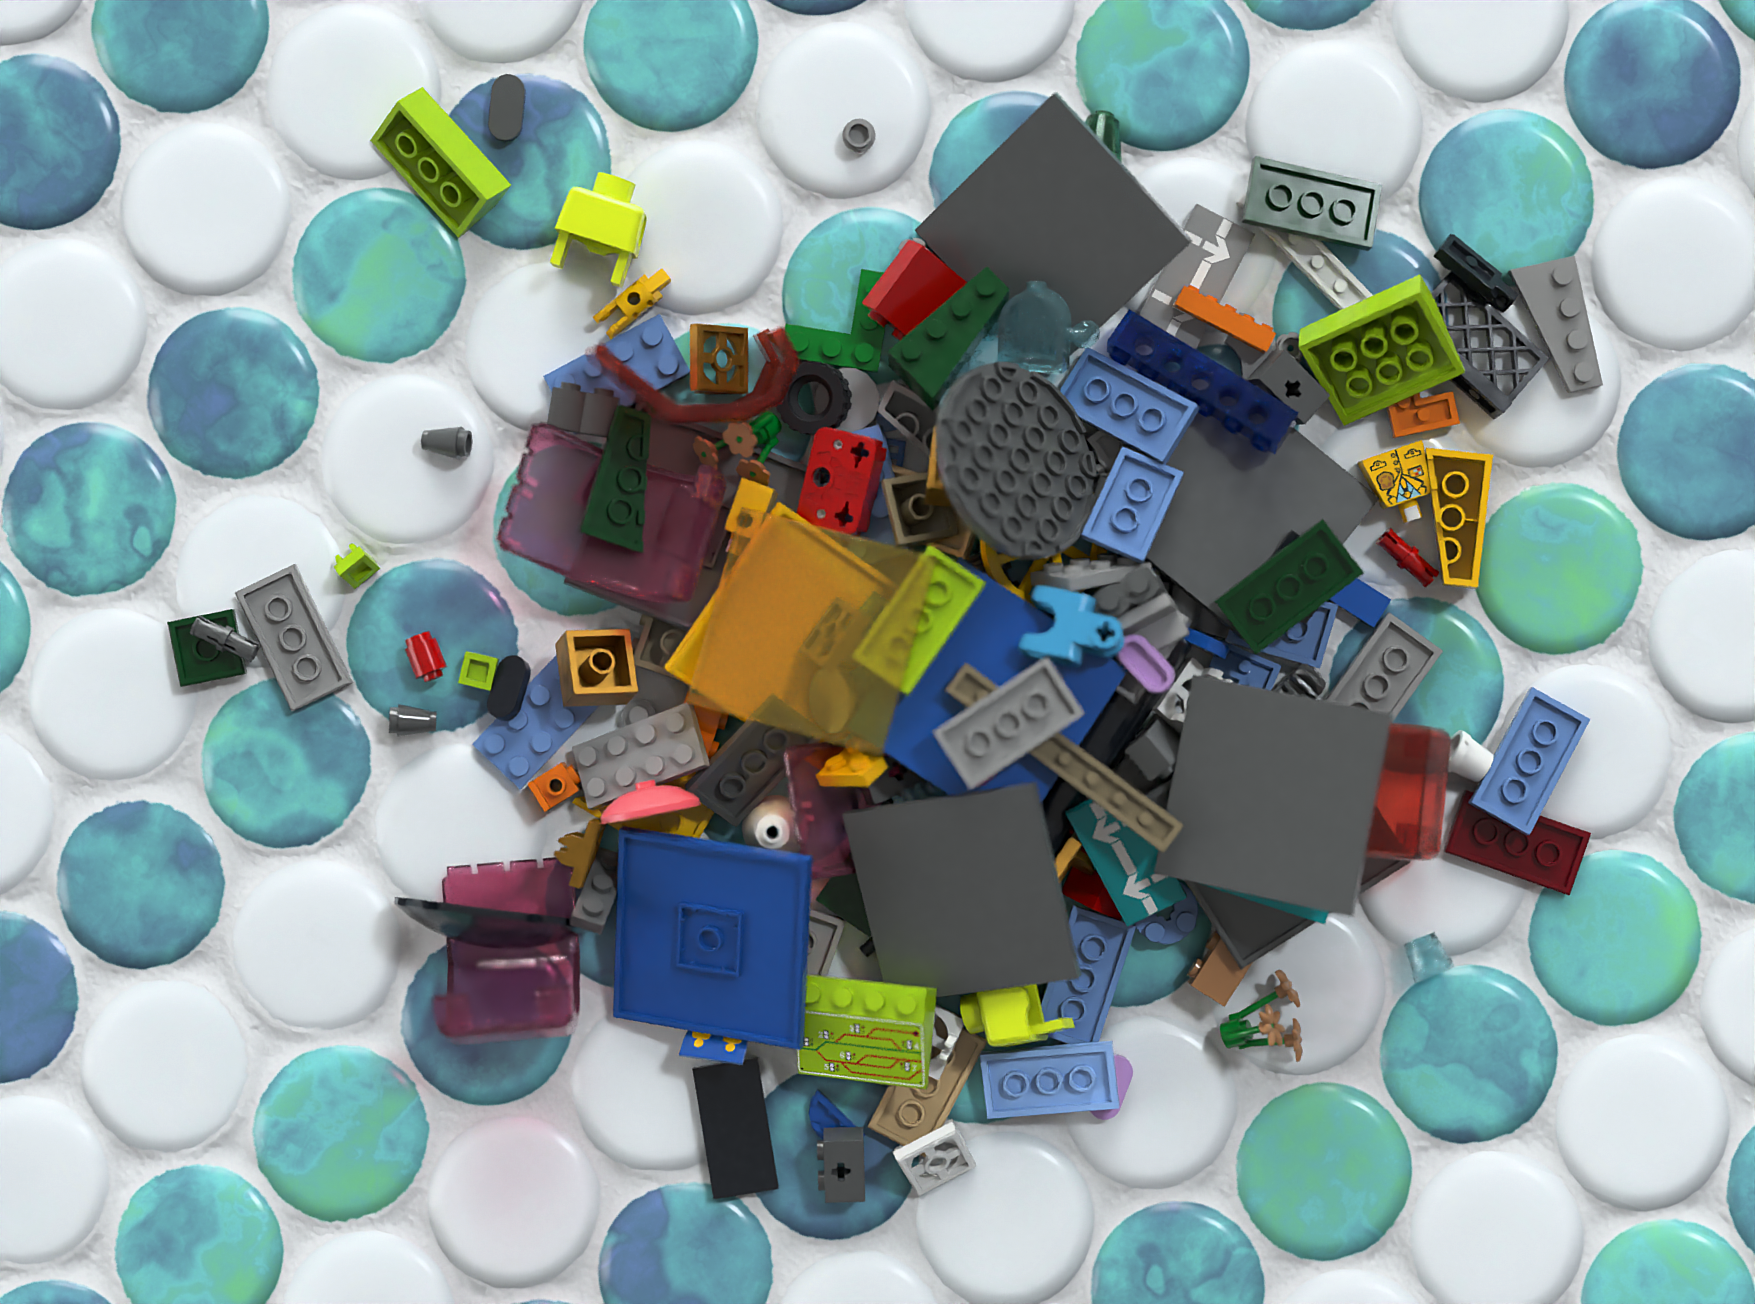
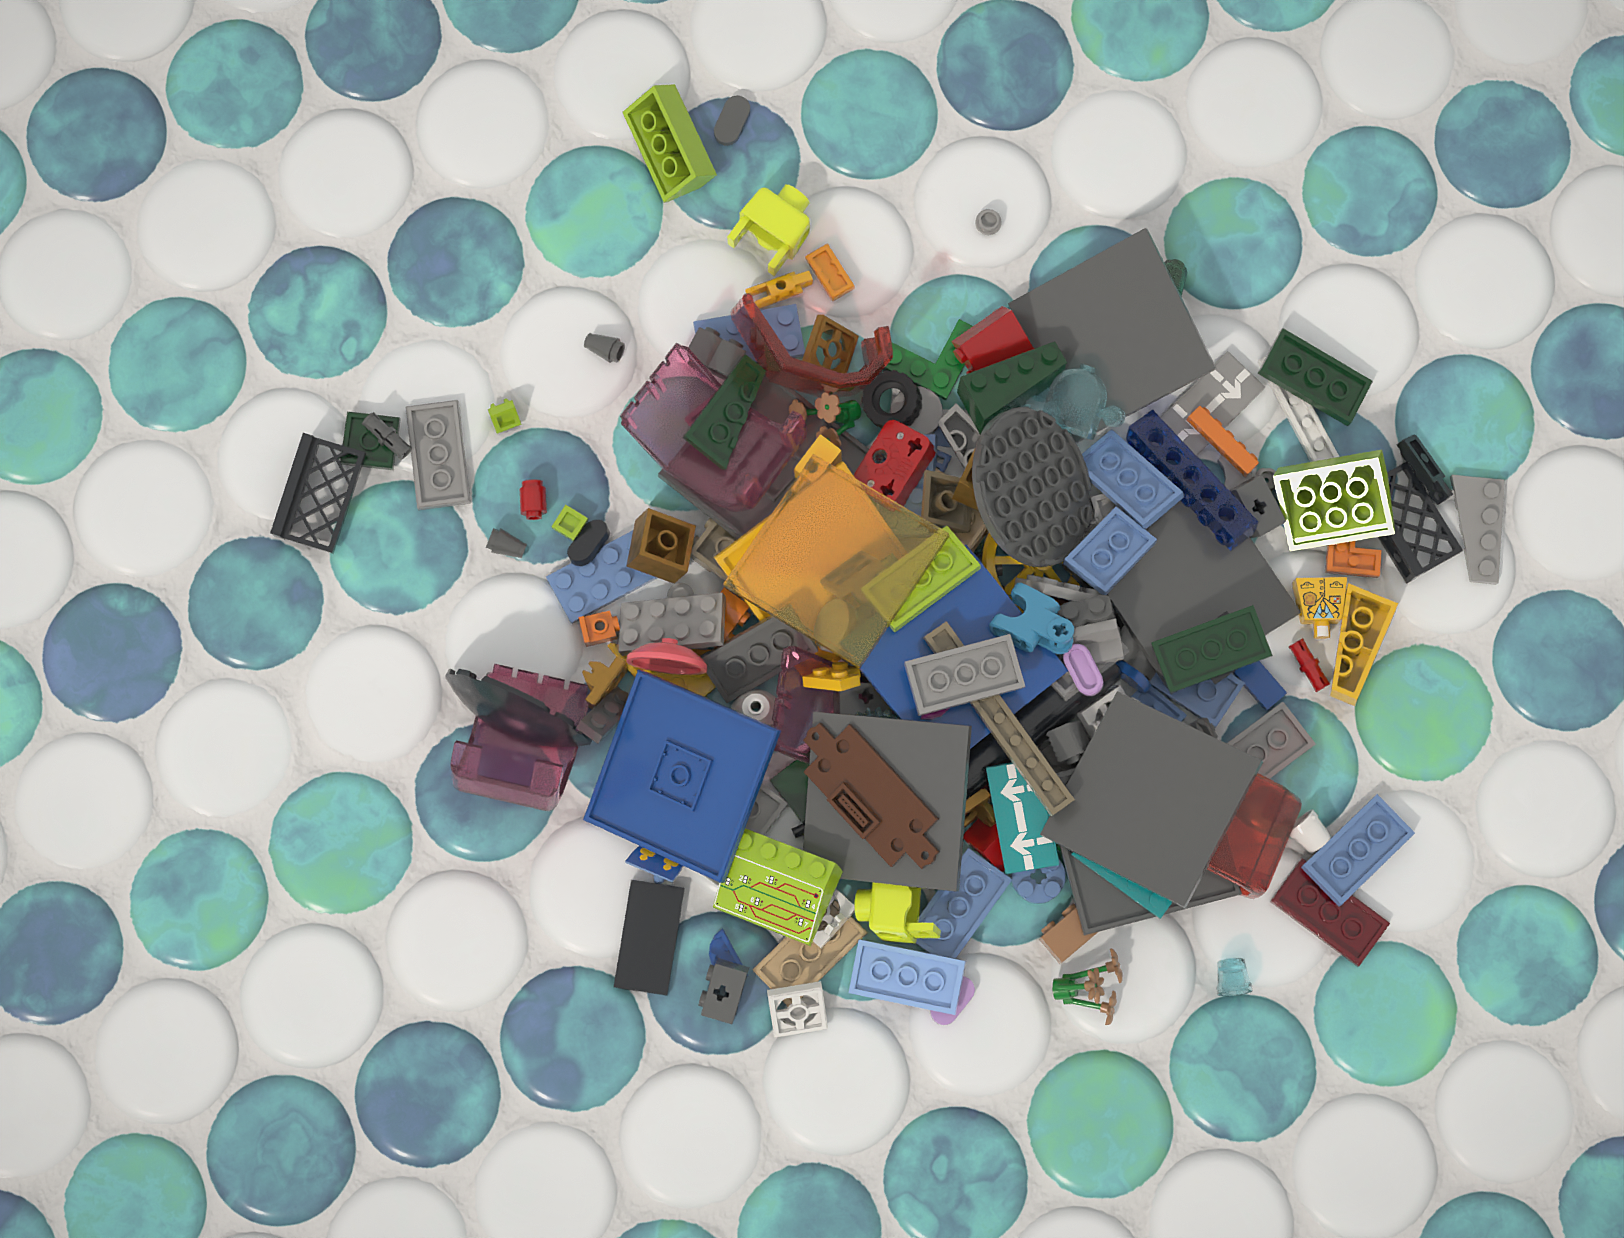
camera: 10 degrees right, 10 degrees down
none -> black fence [270,433,366,554]
none -> reddish brown piece [803,723,940,869]
none -> light orange plate [805,243,855,302]

